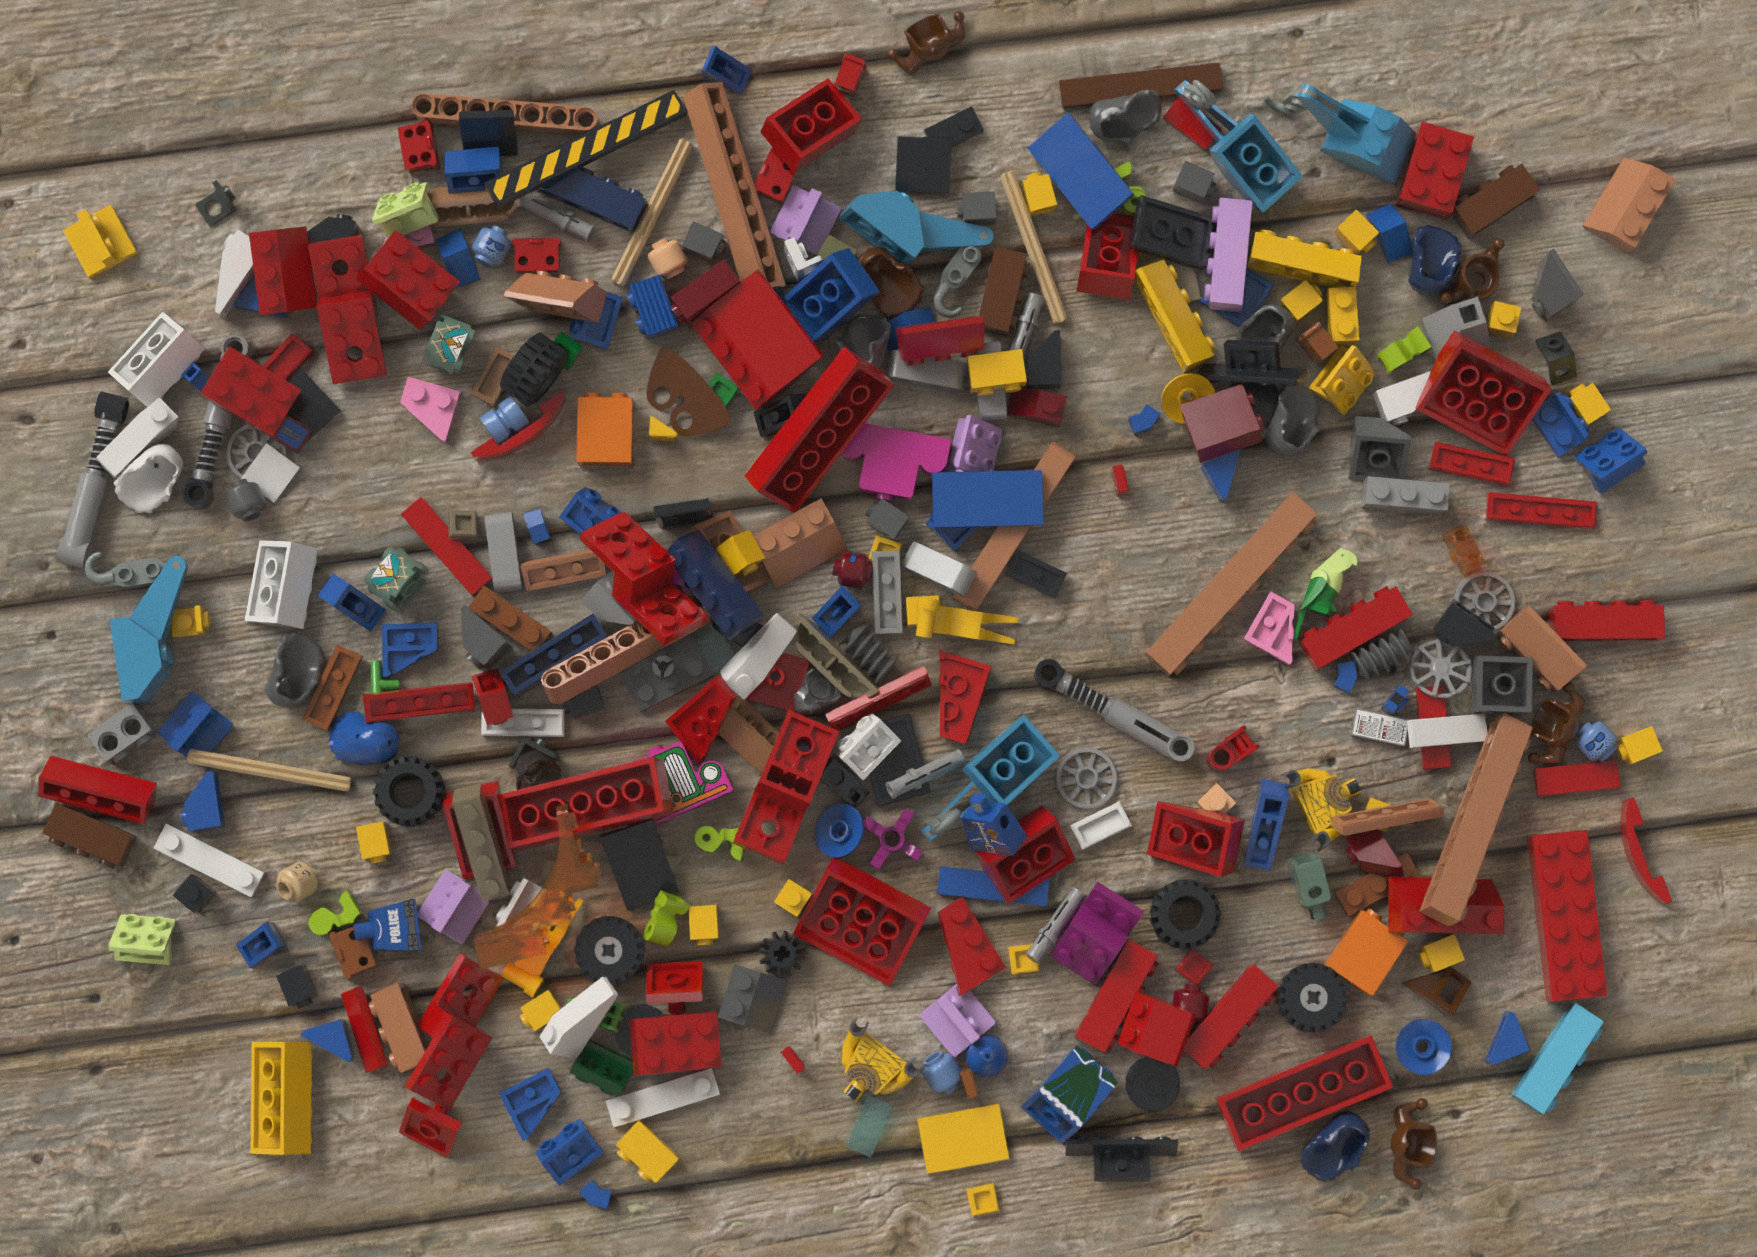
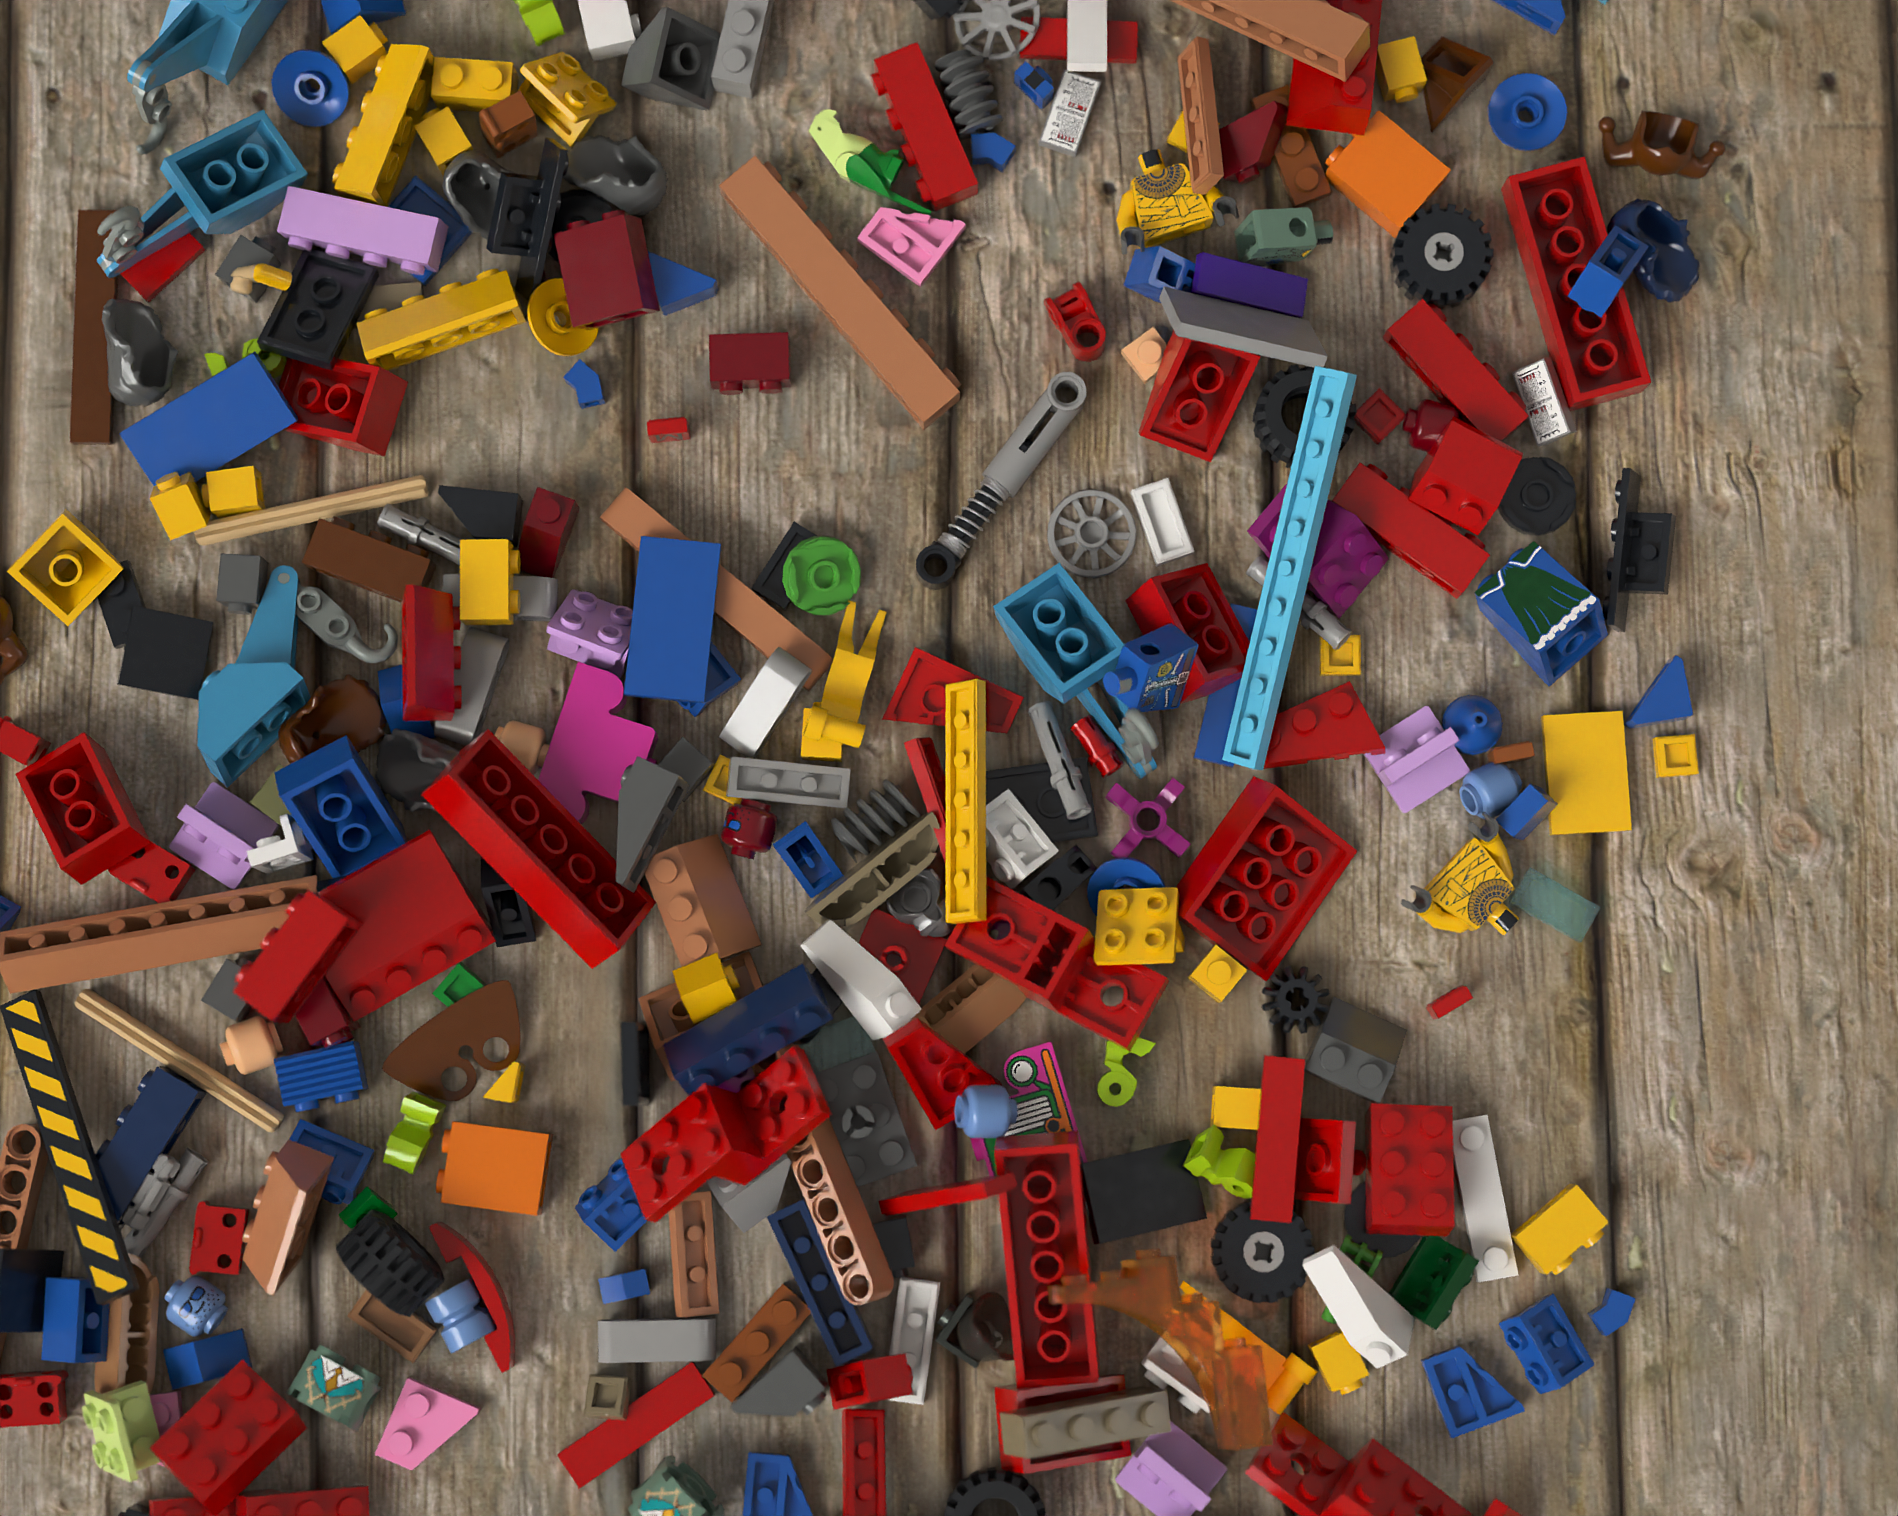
camera: 80 degrees left, 0 degrees up
none -> yellow slope [7,509,124,626]
none -> light grey axle [122,1154,181,1230]
none -> yellow brick [150,471,211,540]
none -> arm [230,263,292,295]
none -> red brick [232,890,362,1024]
none -> blue dish [272,49,349,127]
none -> lime leg [383,1091,447,1175]
none -> light nougat head [495,720,550,775]
none -> dark grey slope [616,756,690,893]
none -> dark red brick [709,332,791,395]
none -> bright green tile [782,536,861,615]
none -> red tile [878,1172,1017,1216]
none -> yellow tile [946,679,986,924]
none -> medium blue head [954,1085,1017,1138]
none -> red pin [1069,715,1124,778]
none -> yellow bracket [1094,887,1185,965]
none -> light grey tile [1159,287,1328,368]
none -> dark purple tile [1191,252,1308,318]
none -> medium azure plate [1222,366,1357,770]
none -> red tile [1250,1055,1305,1223]
none -> blue piece [1496,784,1558,840]
none -> tile [1512,357,1577,446]
none -> blue slope [1567,225,1649,318]
none -> blue slope [1624,655,1693,729]

